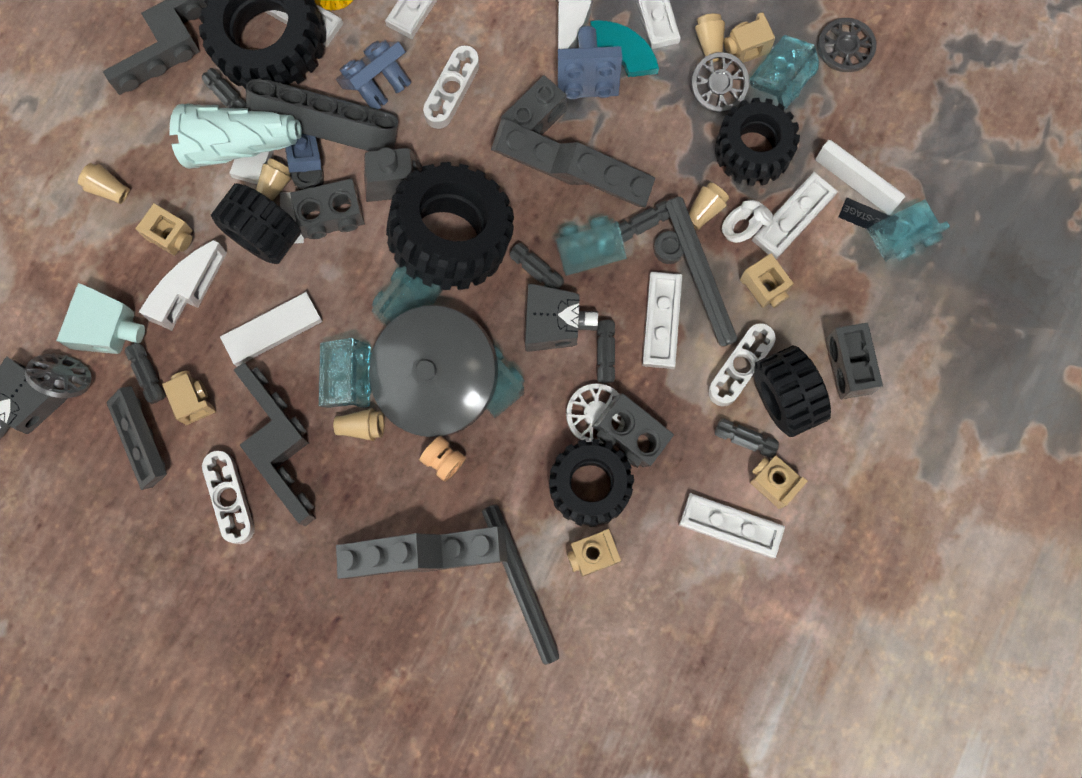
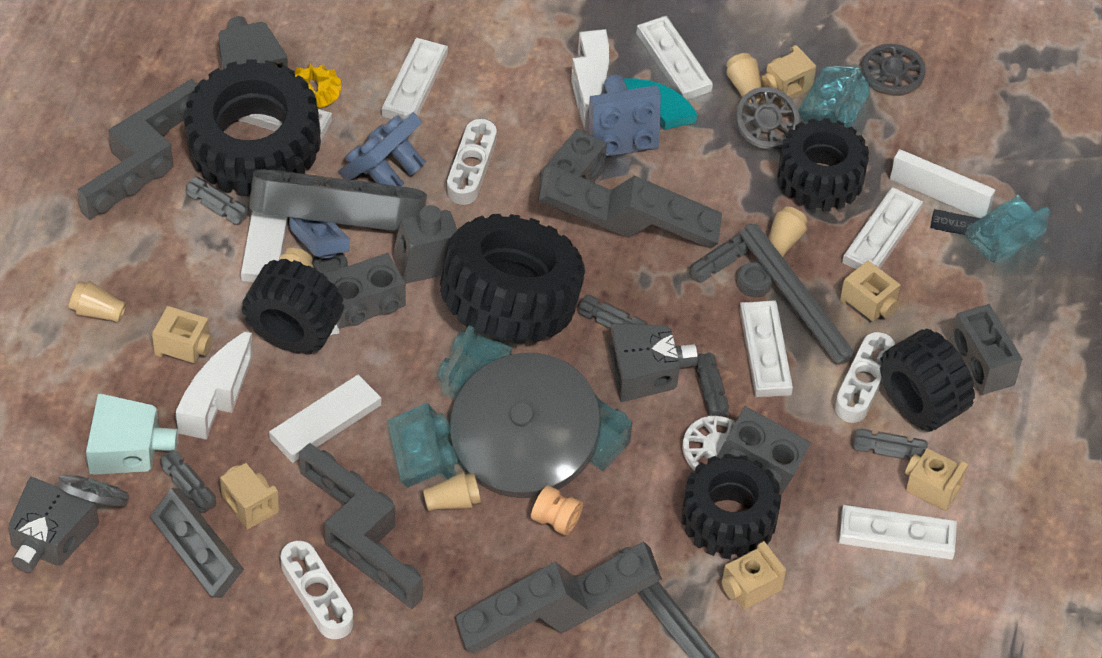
camera: 15 degrees left, 25 degrees down
light aqua cone [170,103,302,169] -> none
clear light blue bracket [553,216,627,276] -> none
white piece [722,200,774,243] -> none

